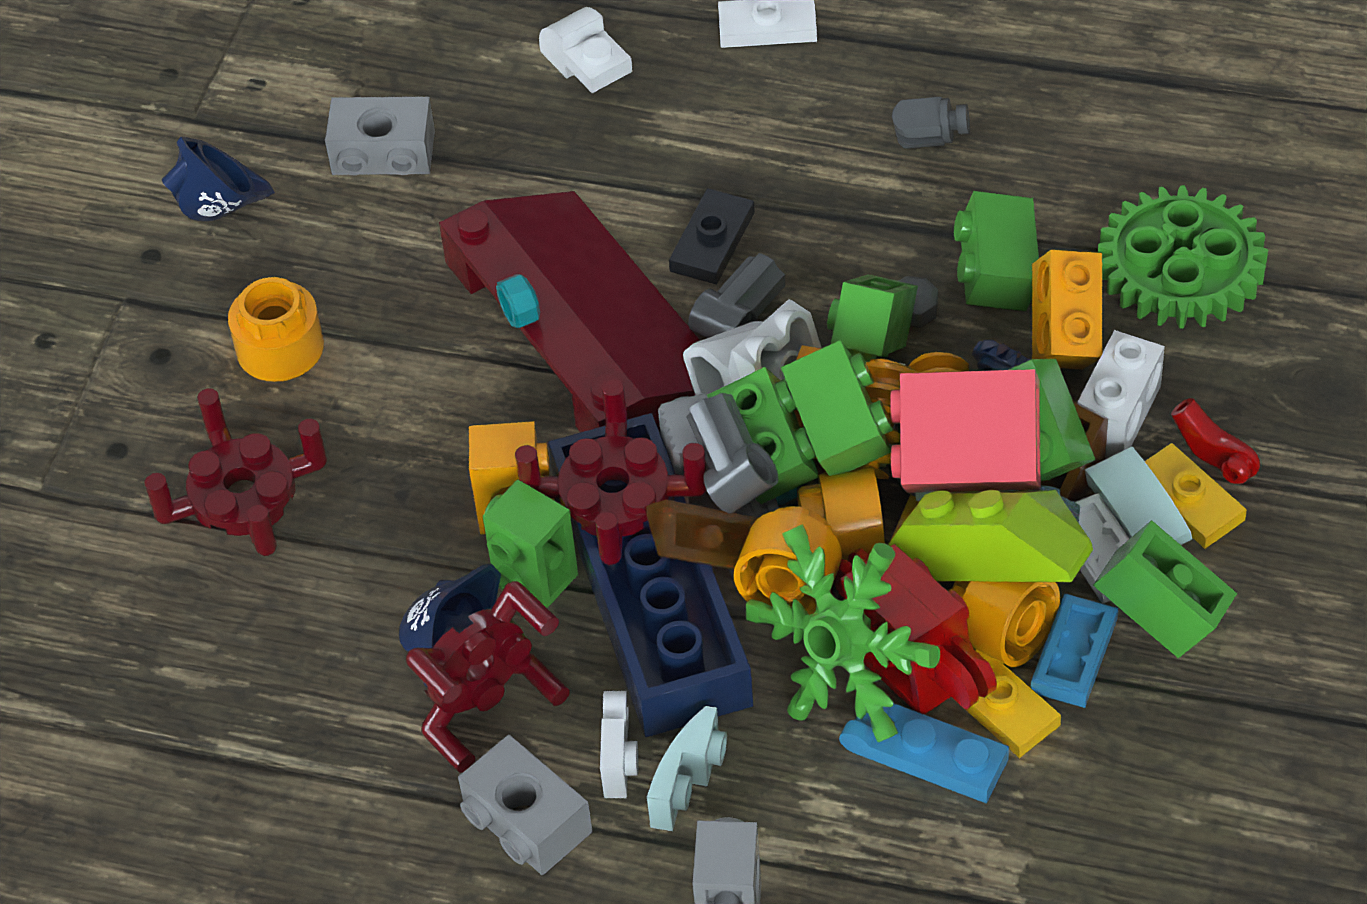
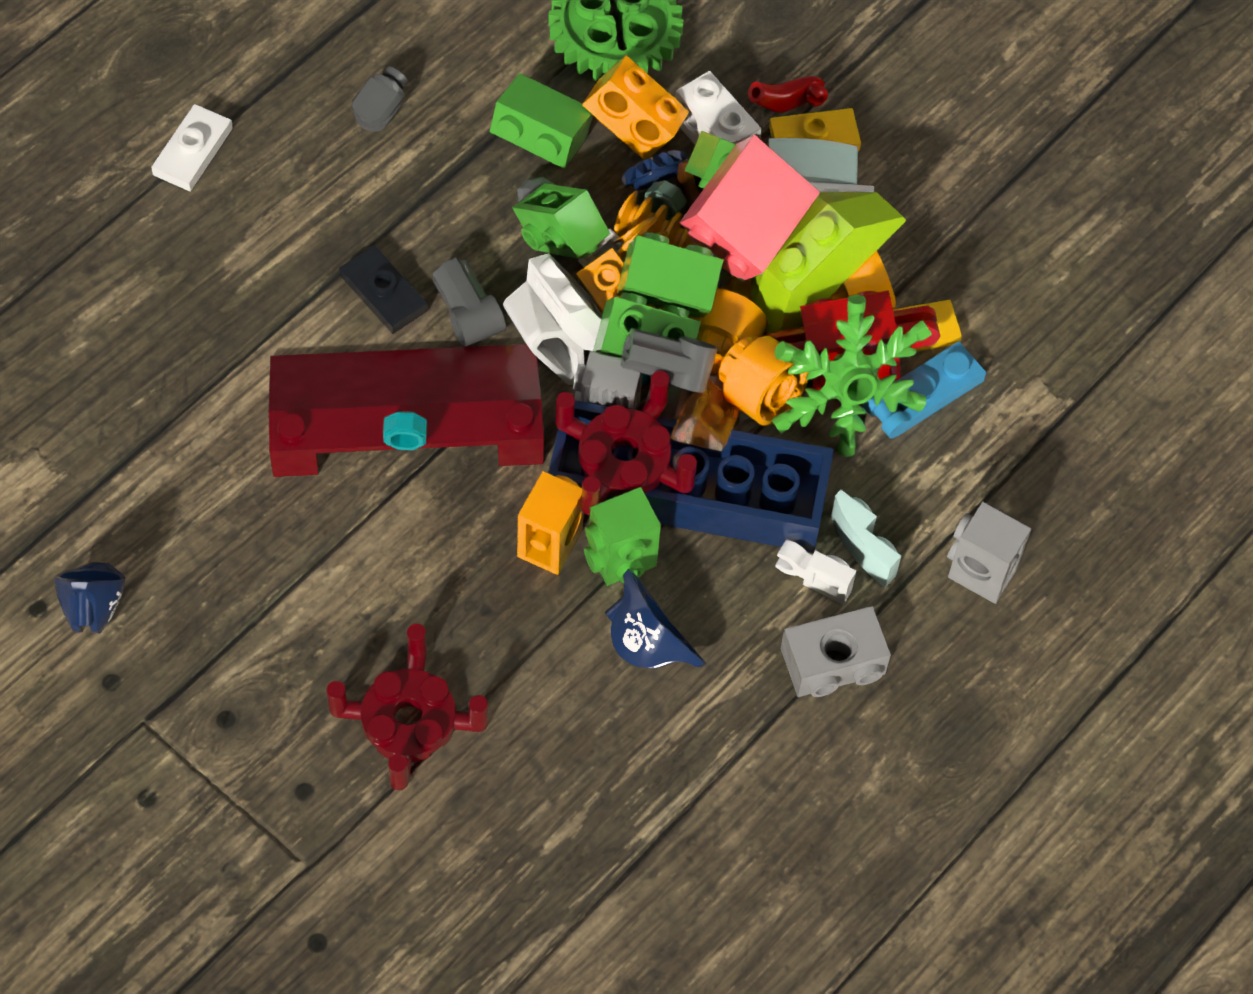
camera: 70 degrees left, 10 degrees up
light orange piece [228,277,324,382] -> none
light grey brick [325,97,435,175] -> none
dark red plate [406,581,570,773] -> none
white brick [539,7,633,93] -> none
dark azure plate [1031,593,1118,708] -> none
bright green brick [1093,520,1237,658] -> none

